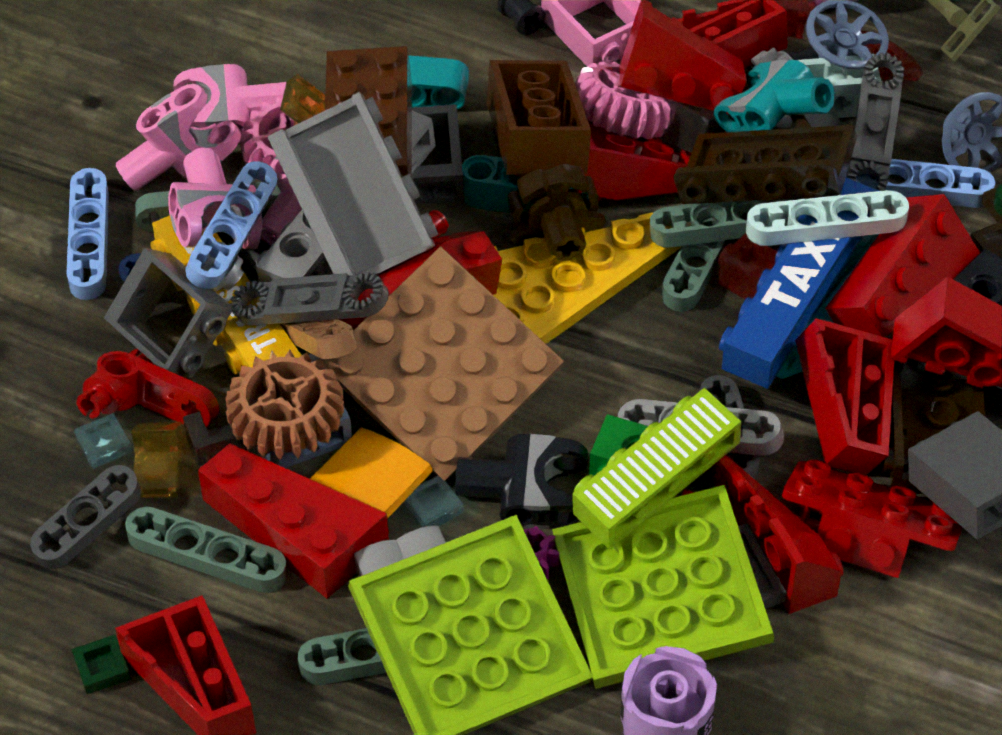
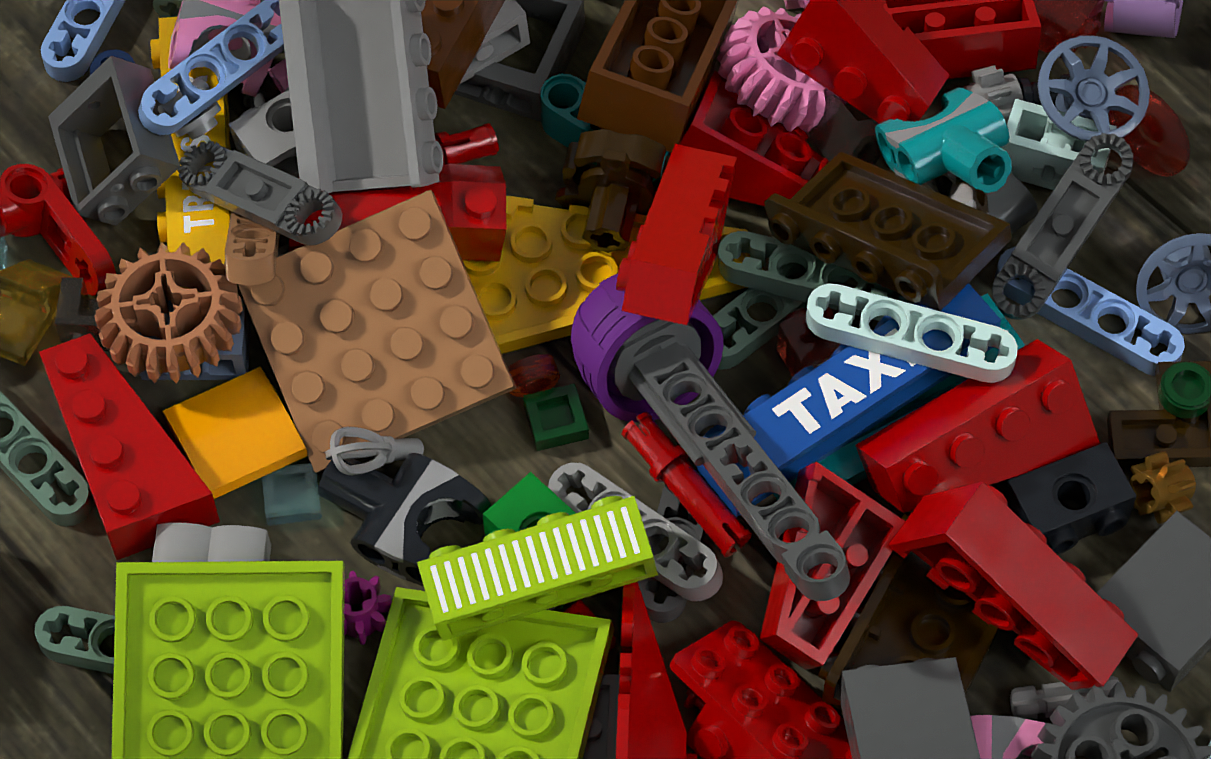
camera: 25 degrees right, 10 degrees up
none -> light grey piece [325,427,424,475]
none -> clear red tile [508,354,560,397]
none -> dark green tile [523,383,589,451]
none -> dark grey piece [571,274,850,601]
none -> red wedge [616,144,737,325]
none -> red pin [621,412,752,557]

